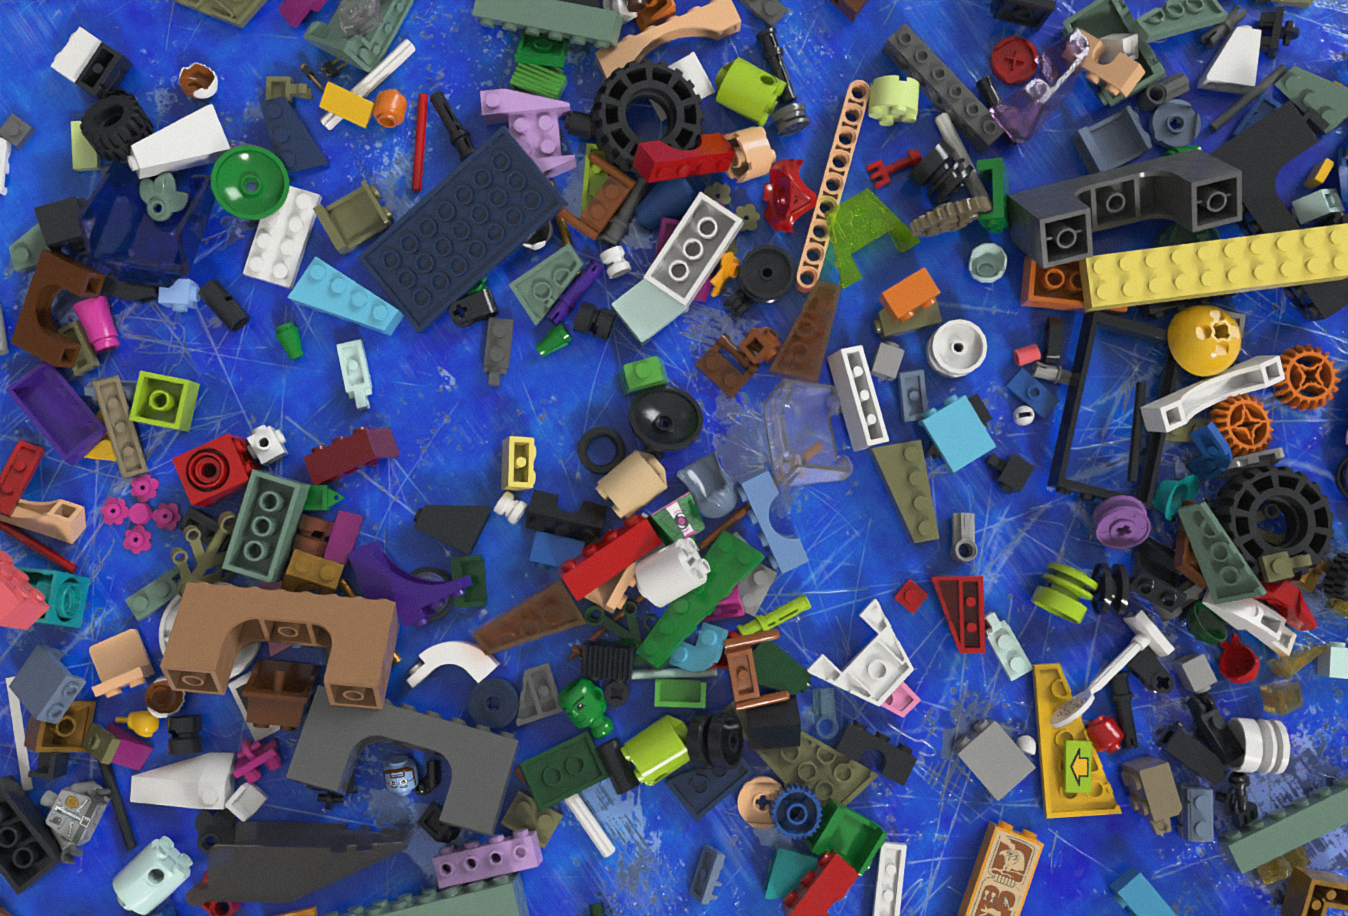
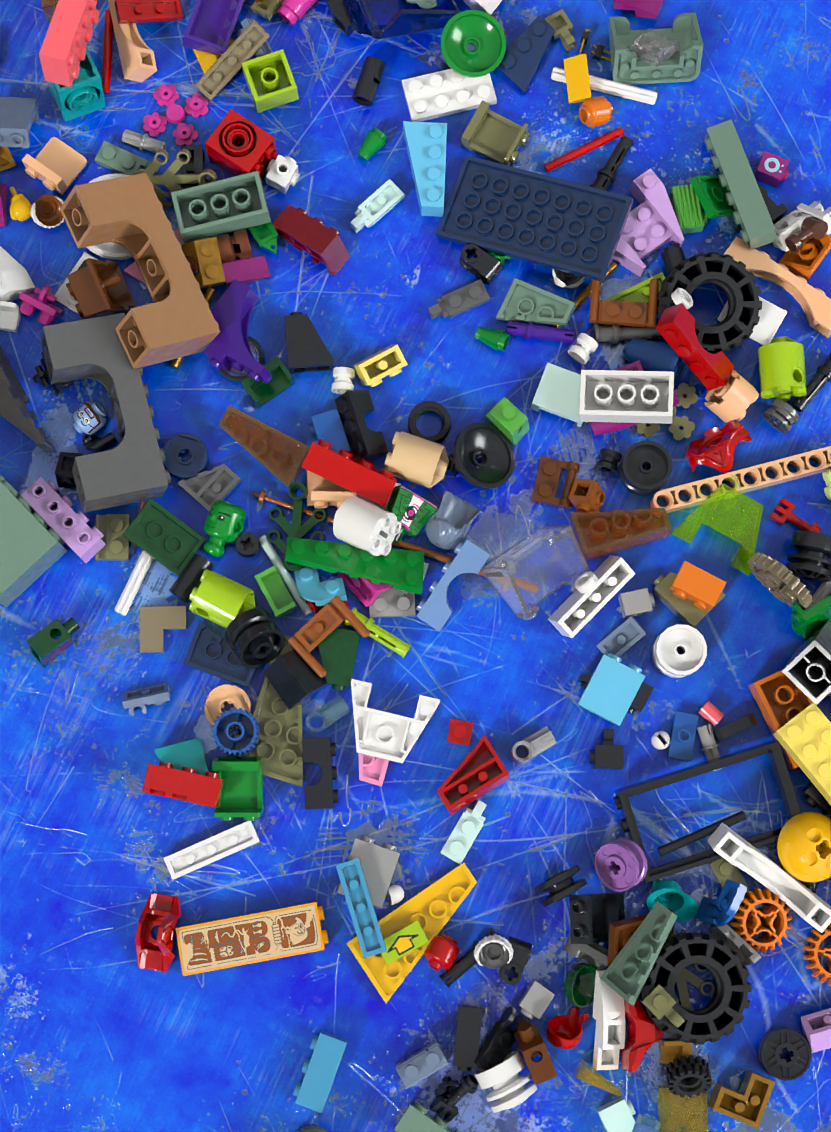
camera: 65 degrees right, 5 degrees down
light blue brick [158,278,200,312] -> none
black wheel [167,714,203,755] -> none
white arch [406,640,500,688] -> none
black wheel [573,301,616,342] -> none
black brick [581,640,636,683] -> none
light orange plate [710,251,741,297] -> none
olive wedge [867,440,940,543] -> none
light aqua hair [968,243,1007,283] -> none
lime wheel [1031,562,1099,624] -> none
white piece [1050,610,1175,728] -> none
dark tan hinge [1121,755,1182,835] -> none
clear yellow slope [1260,681,1304,715] -> none
none -> light grey axle [122,129,167,156]
none -> dark tan tile [140,606,187,653]
none -> dark azure plate [336,858,387,958]
none -> dark grey hair [474,934,514,969]
none -> reddish brown torso [514,1021,558,1085]
none -> white tile [575,571,598,594]
none -> white tile [671,288,693,310]

